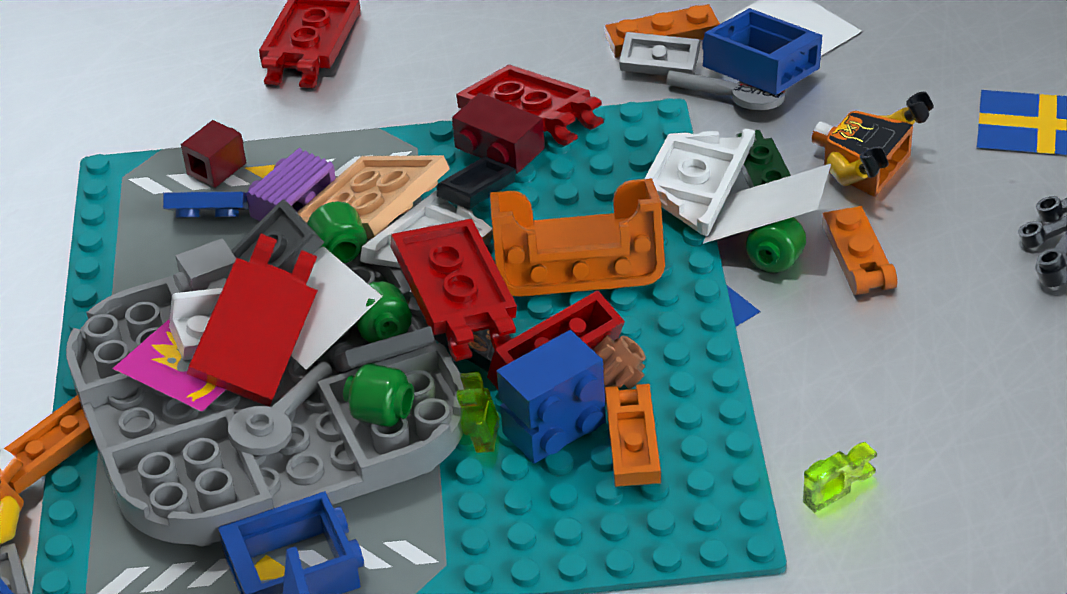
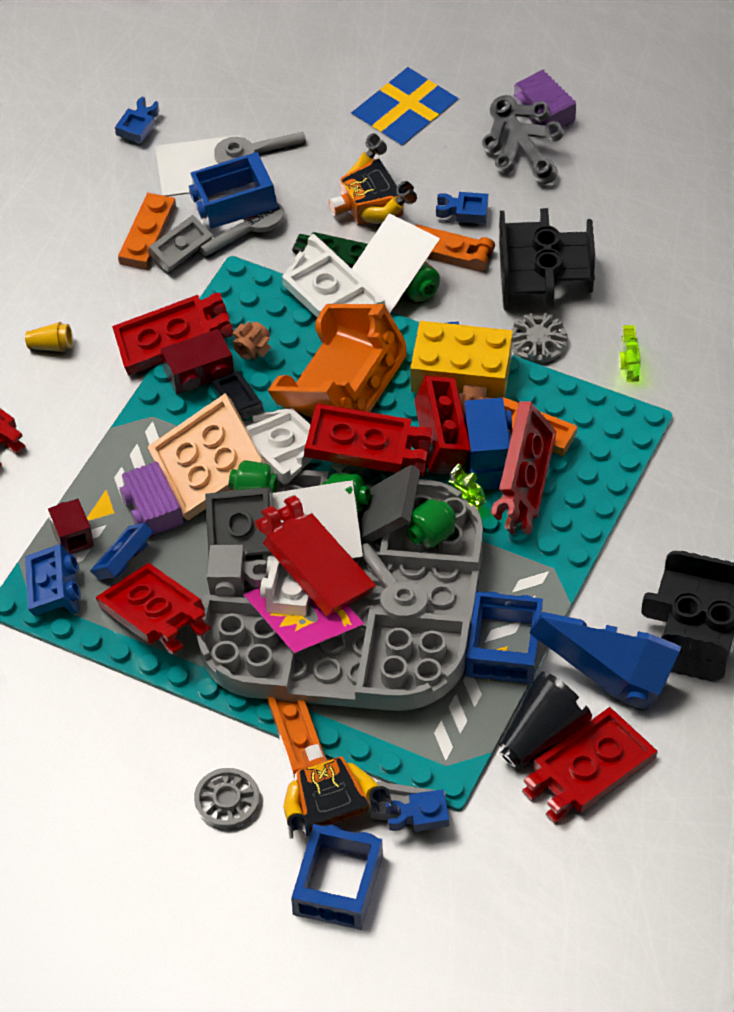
camera: 60 degrees left, 10 degrees up
none -> yellow cone [25,322,73,352]
none -> blue bracket [25,544,81,616]
none -> red tile [96,563,211,654]
none -> light grey piece [214,132,306,164]
none -> nougat gear [232,321,271,360]
none -> yellow brick [410,321,513,398]
none -> blue plate [436,192,488,224]
none -> red tile [491,401,557,535]
none -> black piece [499,208,595,307]
none -> light grey wheel [512,313,568,363]

